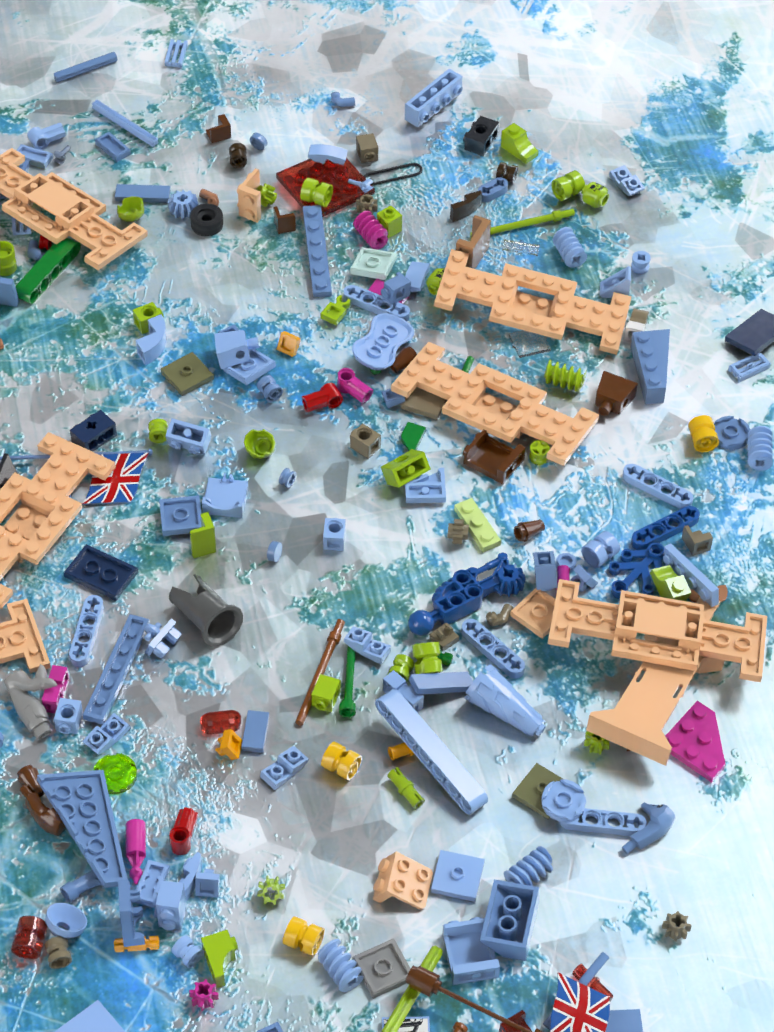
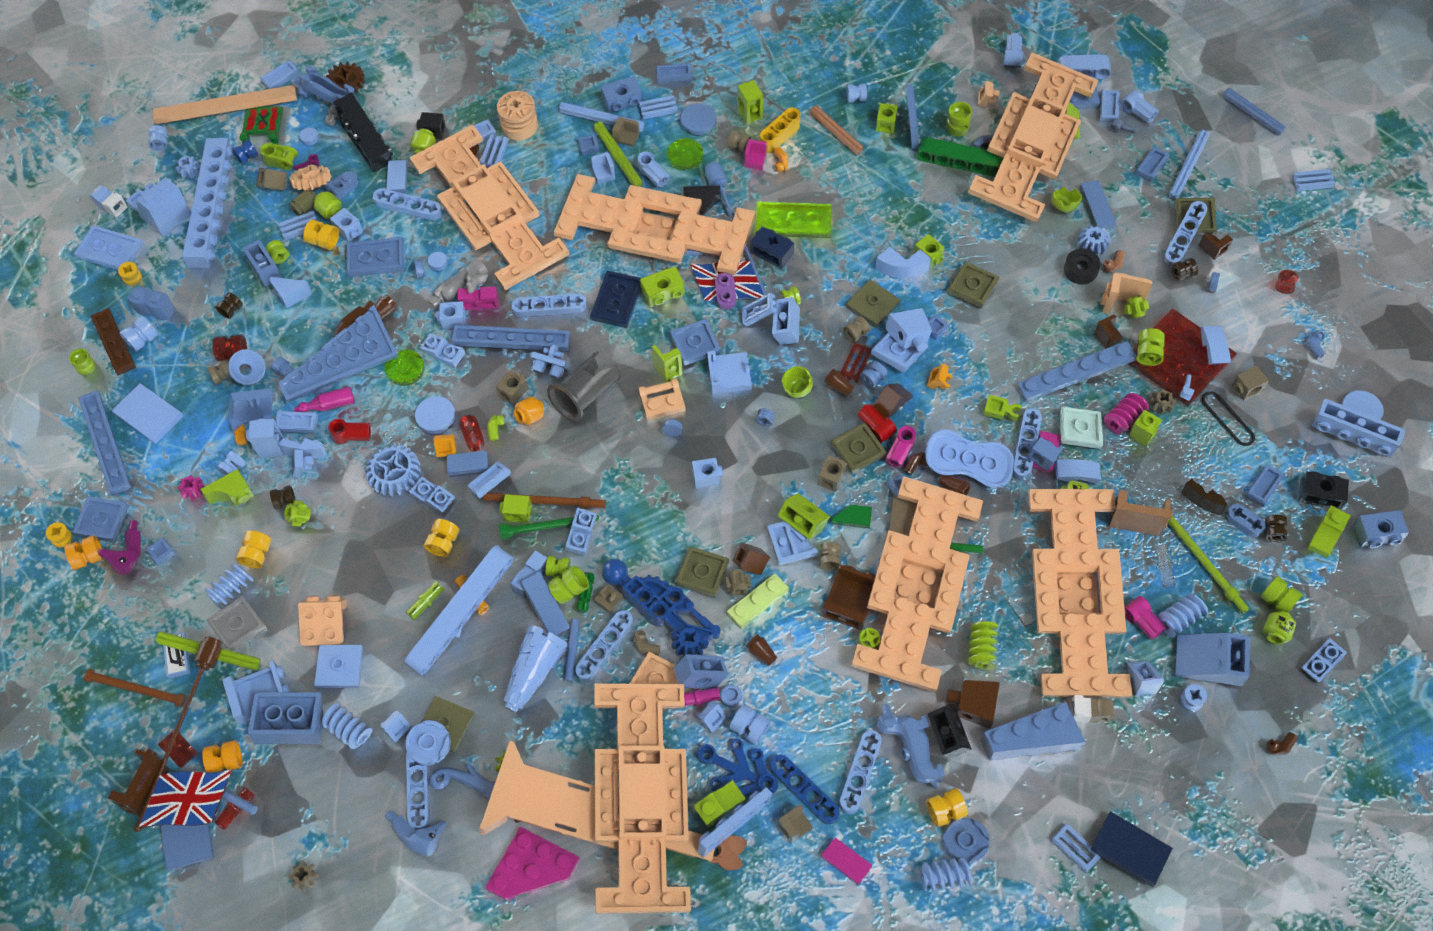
camera: 80 degrees right, 10 degrees up
none -> light orange wheel [202,740,242,773]
none -> dark brown wheel [270,485,296,510]
none -> light blue gear [365,443,421,497]
none -> light blue tile [380,710,412,742]
none -> light blue tile [415,397,456,434]
none -> medium blue plant [430,763,495,800]
none -> light blue tile [467,461,511,499]
none -> lime arm [487,415,505,441]
none -> dark tan brick [496,370,528,406]
none -> light orange head [514,396,544,426]
none -> medium blue bar [564,619,579,682]
none -> light nougat plate [638,378,686,421]
none -> lime brick [640,266,685,307]
none -> olive plate [675,546,729,598]
none -> medium lavender plate [715,273,736,310]
none -> reddish brown panel [733,542,770,575]
none -> light blue tile [742,292,776,327]
none -> clear neon green tile [756,202,832,238]
none -> dark tan wheel [820,542,841,570]
none -> dark pink tile [821,837,873,886]
none -> reddish brown cone [824,369,854,397]
none -> olive plate [831,423,887,474]
none -> clear red tile [841,343,872,383]
none -> dark tan wheel [843,316,870,343]
none -> slope [873,383,913,418]
none -> medium blue animal [877,704,945,789]
none -> reddish brown arm [903,452,928,475]
none -> black brick [927,705,972,758]
none -> olive plate [947,261,1000,308]
none -> dark pink piece [1124,596,1166,640]
none -> light blue beam [1164,201,1207,266]
none -> olive plate [1175,197,1217,235]
none -> medium blue slope [1175,633,1250,686]
none -> medium blue tile [1245,464,1285,507]
none -> reddish brown arm [1266,732,1298,755]
none -> clear red wheel [1275,270,1298,294]
none -> light blue tile [1341,390,1384,420]
none -> medium blue brick [1353,510,1409,548]

